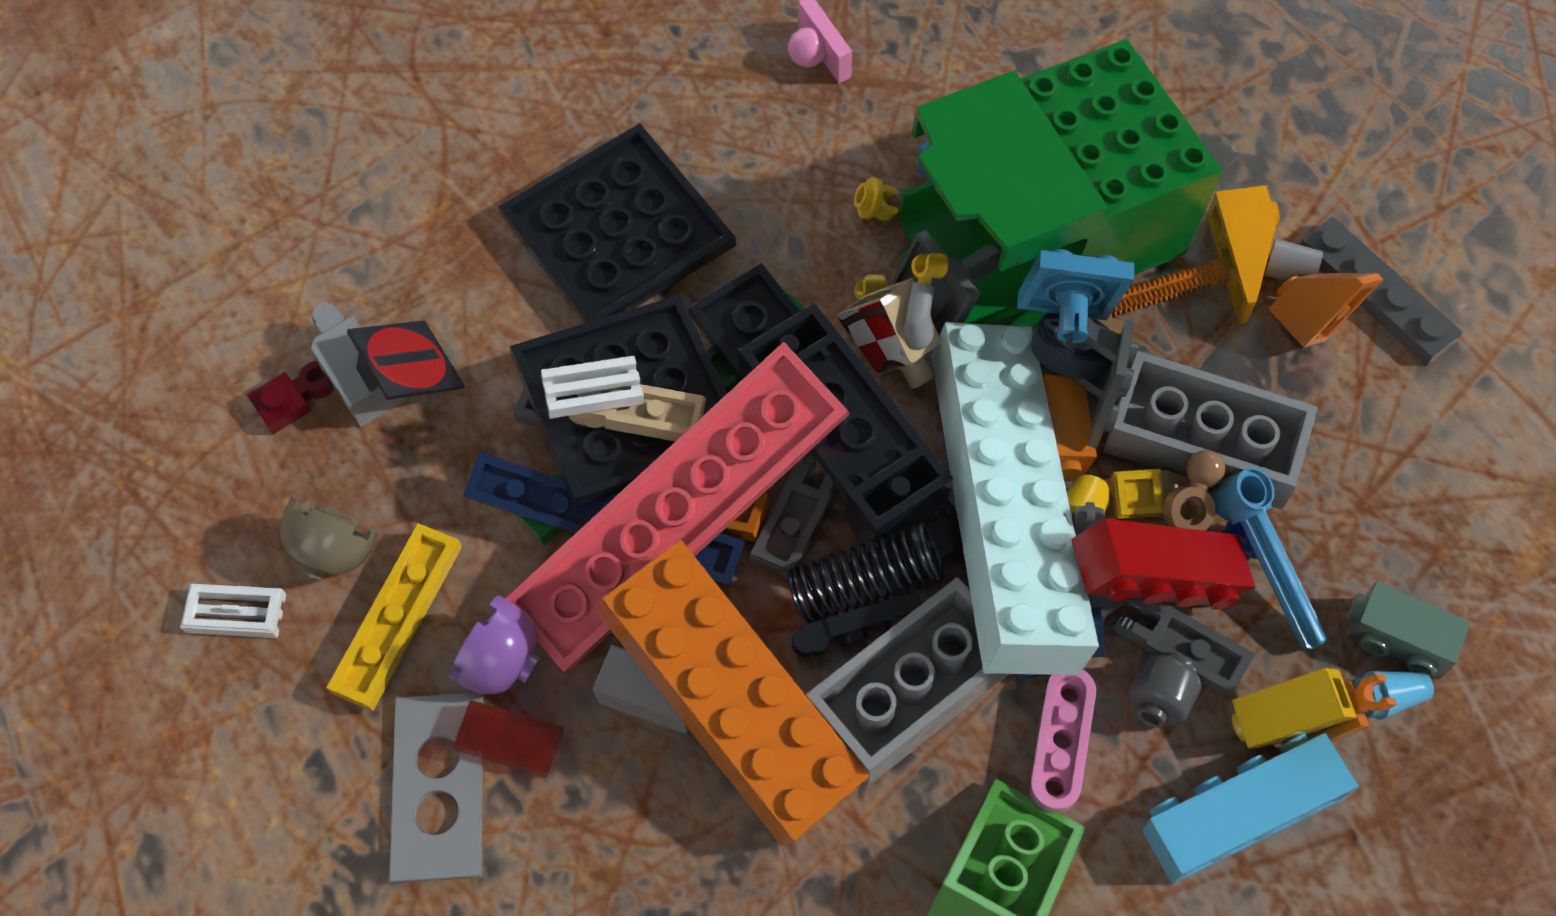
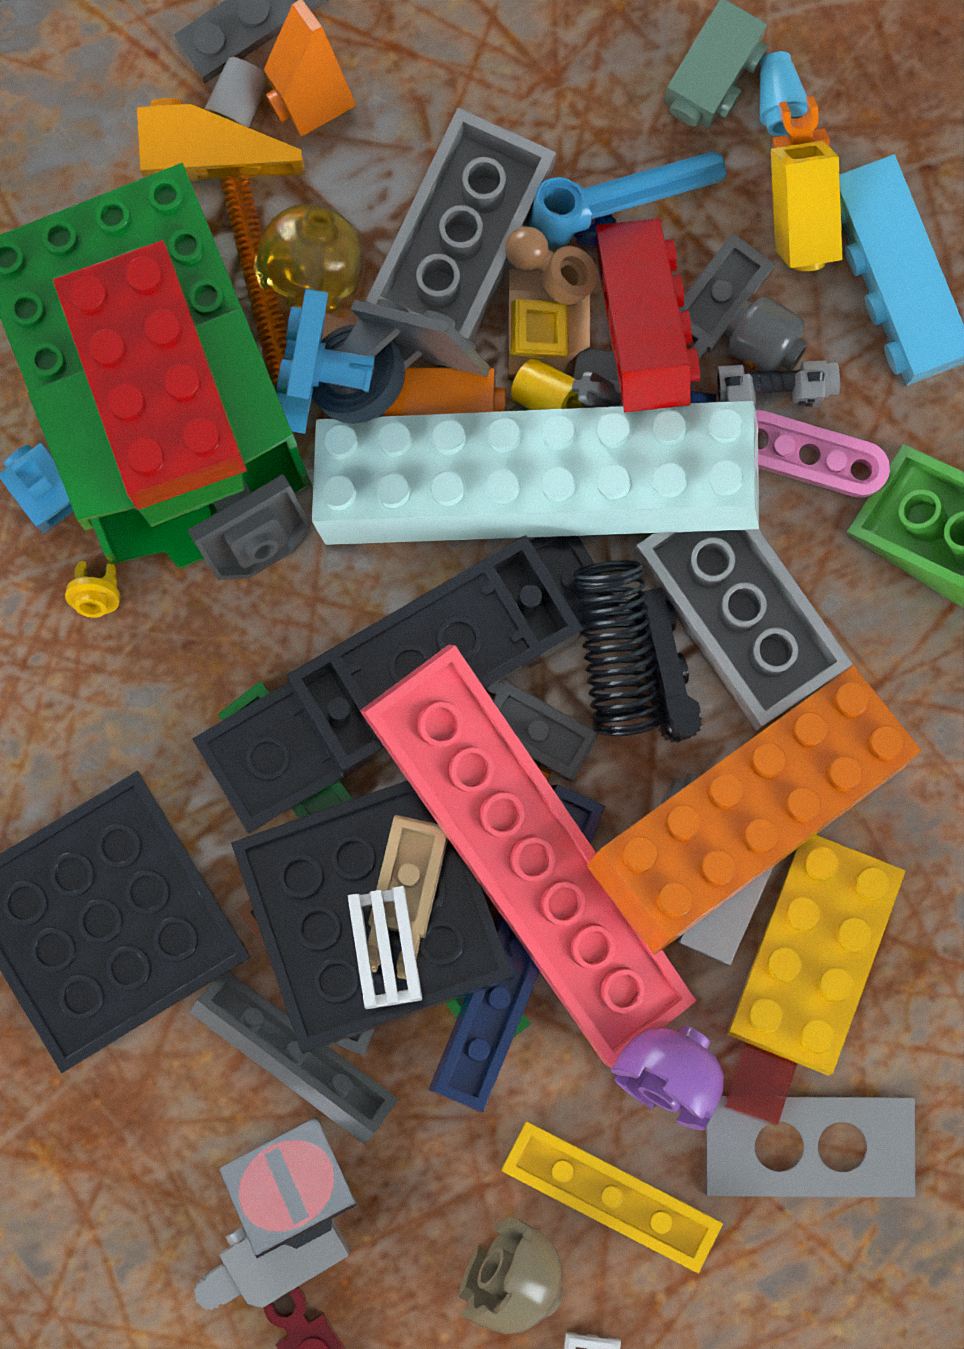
camera: 90 degrees left, 20 degrees up
torso [836,253,948,389] -> none
none -> red brick [52,240,247,510]
none -> dark grey plate [189,971,399,1145]
none -> clear yellow cylinder [254,204,364,310]
none -> light grey piece [717,360,840,409]
none -> yellow plate [726,835,906,1076]

